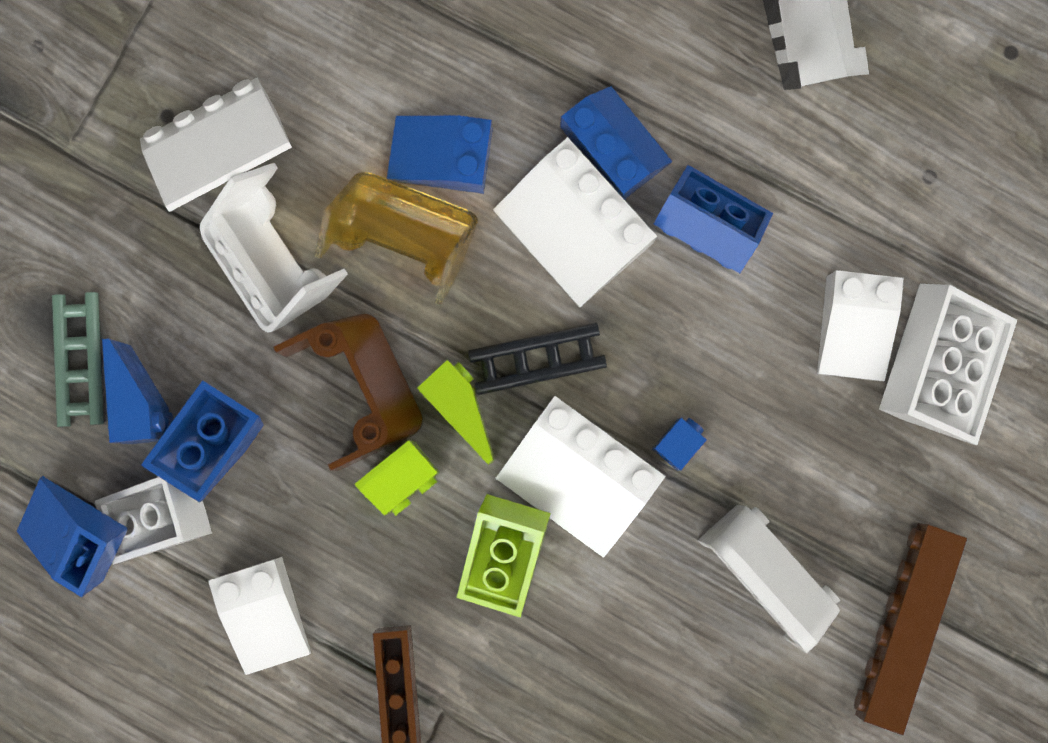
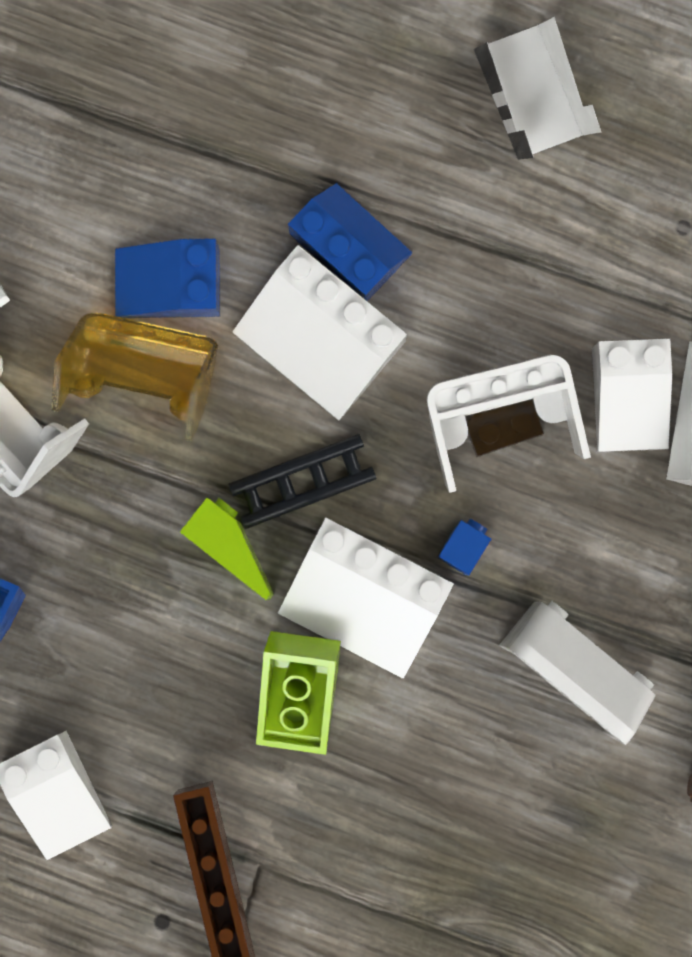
camera: 10 degrees left, 0 degrees up
reddish brown windscreen [273,314,423,471] -> none
lime slope [355,440,440,516] -> none
blue slope [653,165,773,274] -> none
none -> white windscreen [427,355,591,493]
none -> dark brown wing [467,399,544,458]

